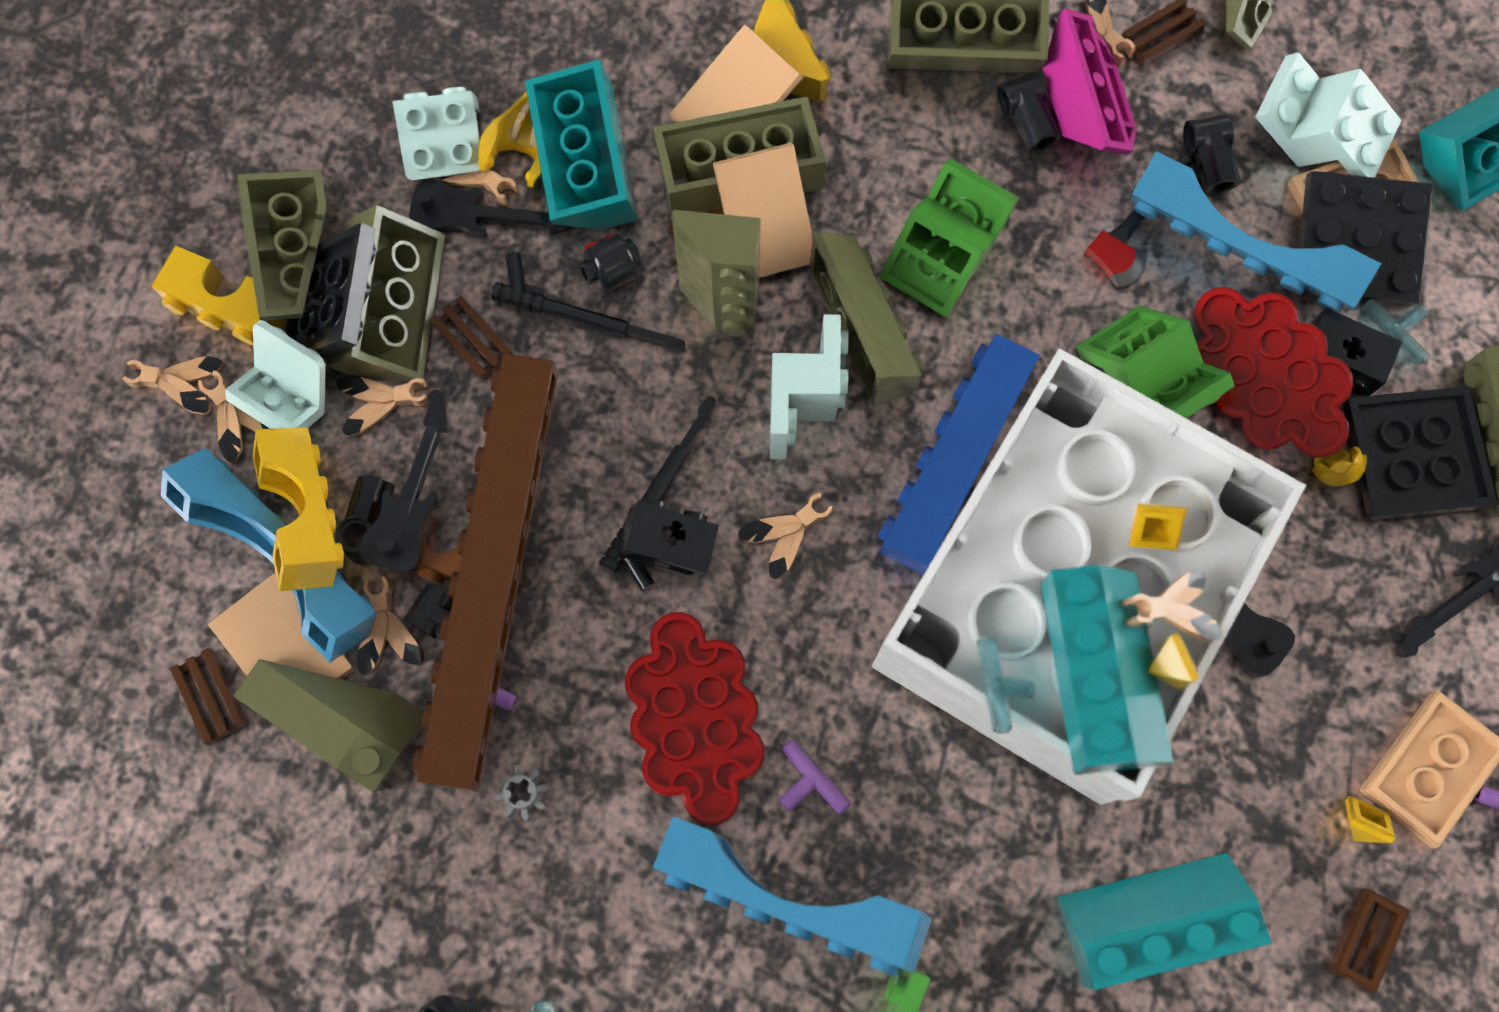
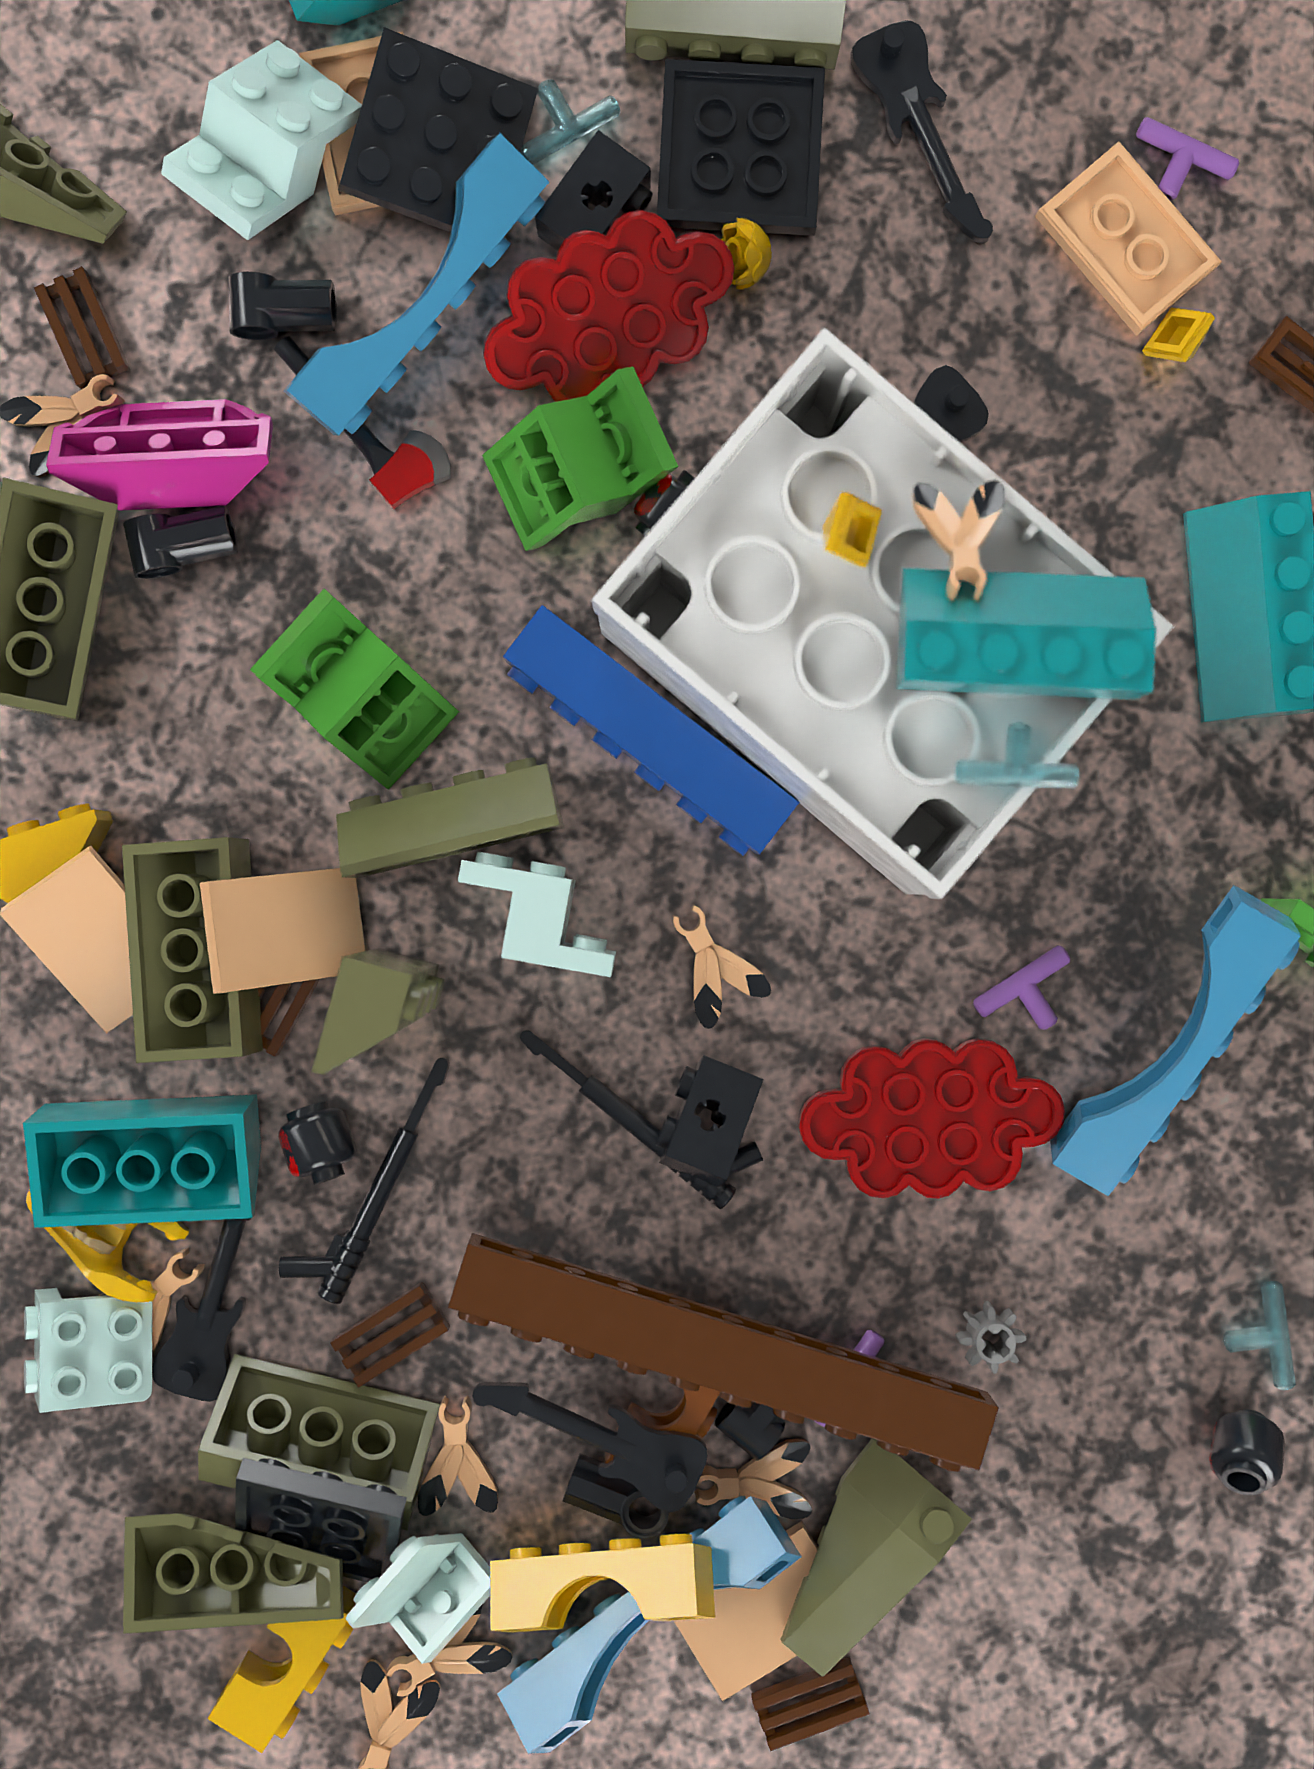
camera: 80 degrees left, 15 degrees up
yellow slope [1147,633,1199,690] -> none

